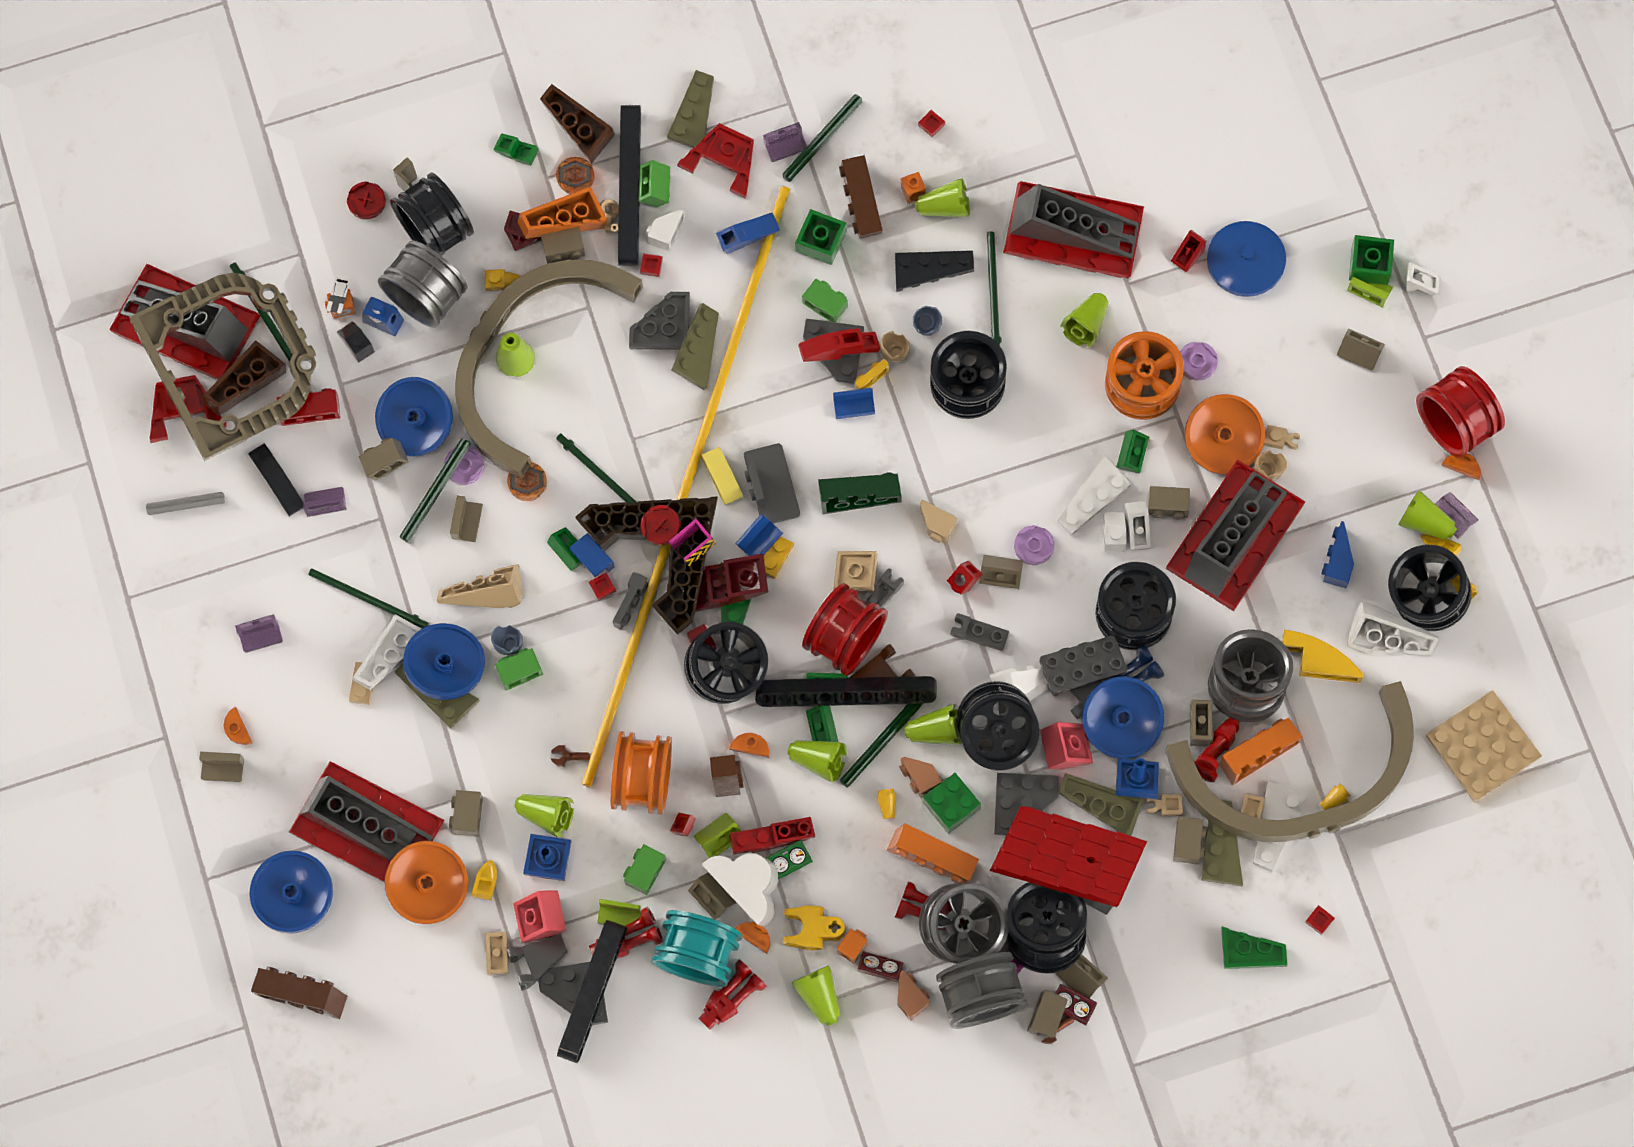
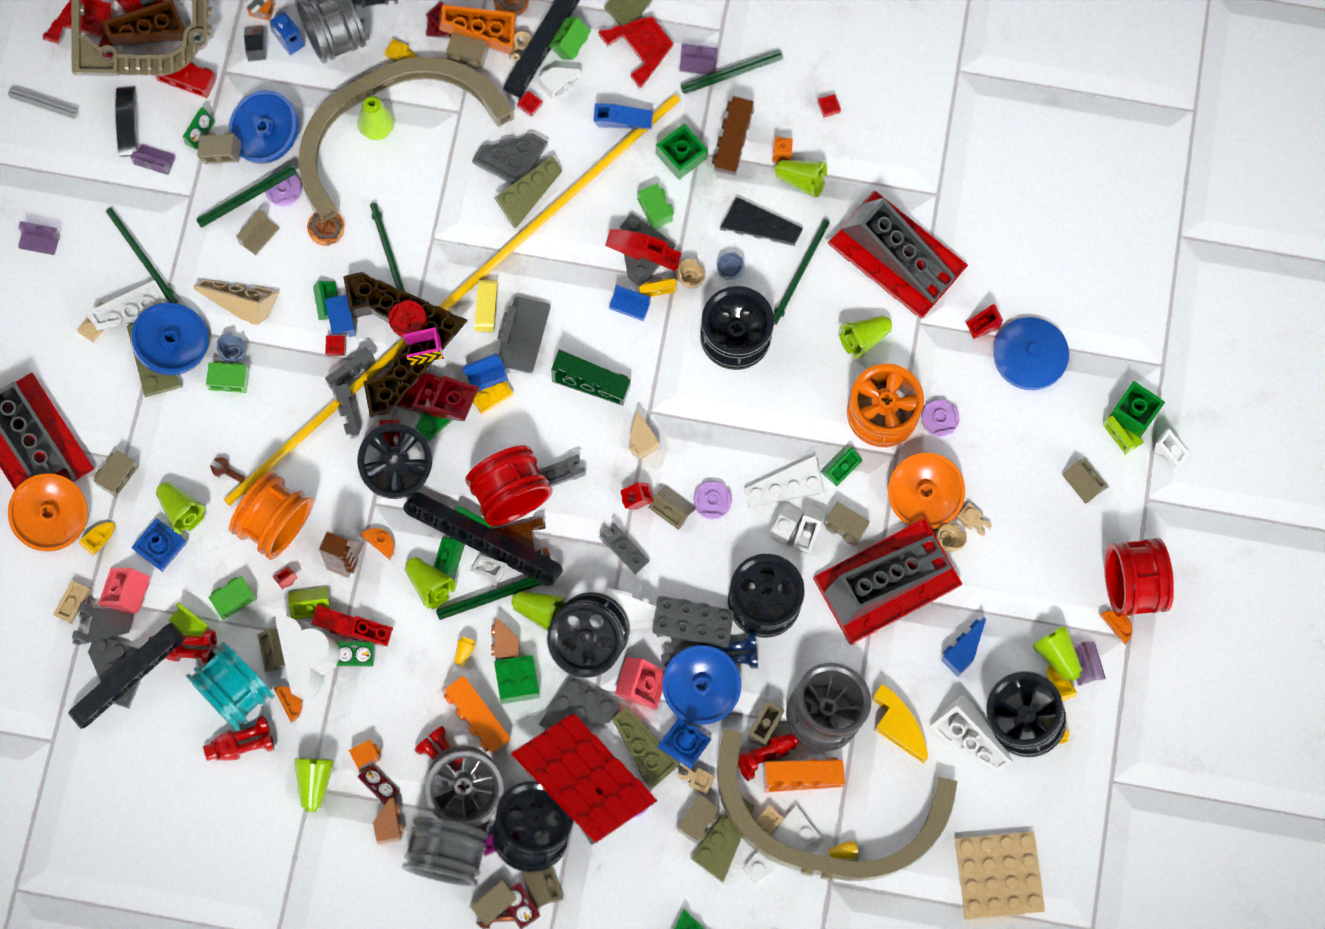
camera: 20 degrees right, 0 degrees up
yellow piece [783,905,846,951] -> none
tan plate [833,551,878,591] -> none
none -> slope [183,107,215,150]
none -> dark grey plate [332,383,359,439]
none -> white slope [470,554,508,586]

